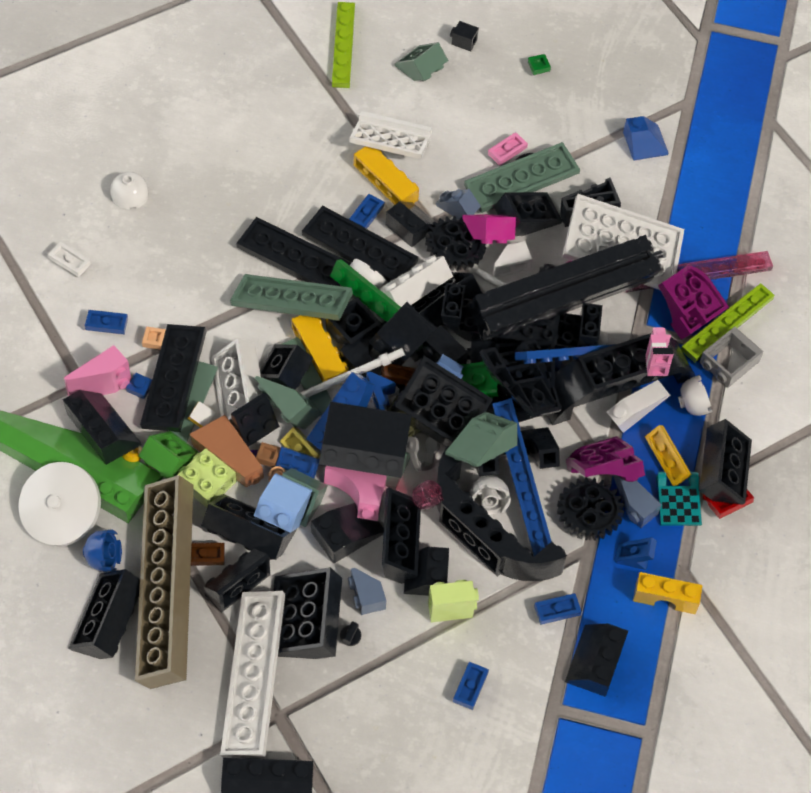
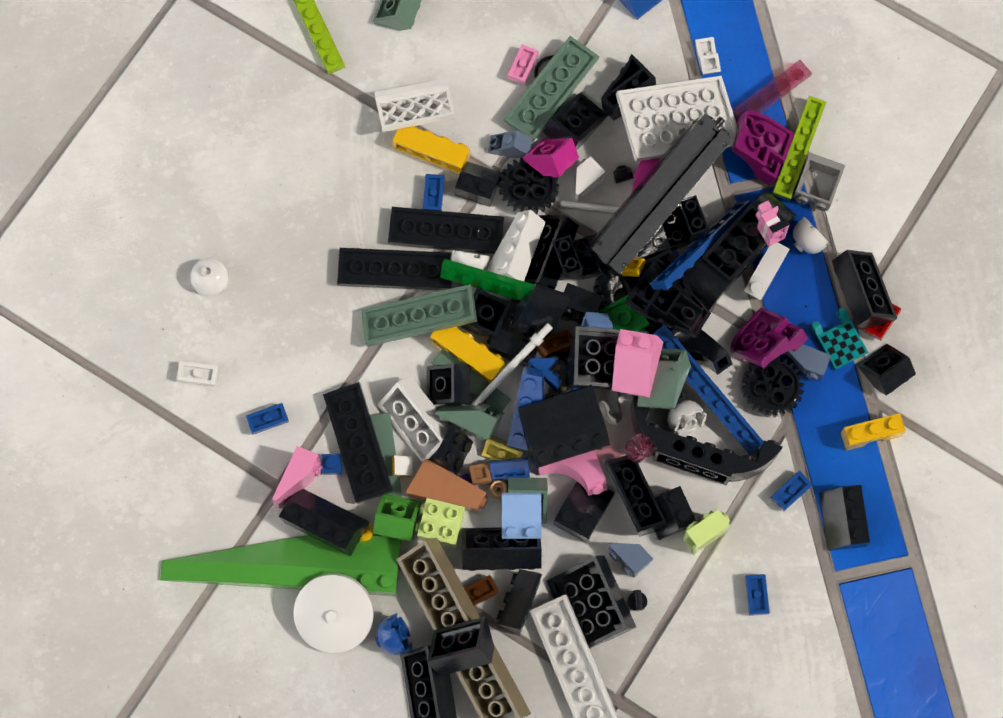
camera: 25 degrees left, 15 degrees up
light nougat plate [142,326,166,350] -> none
blue slope [615,537,657,570] -> none
yellow plate [645,425,692,486] -> none
none -> black slope [427,617,494,676]
none -> bright pink slope [612,329,663,398]
none -> yellow tile [621,258,646,277]
none -> white slope [695,37,721,75]
none -> black slope [857,344,916,396]

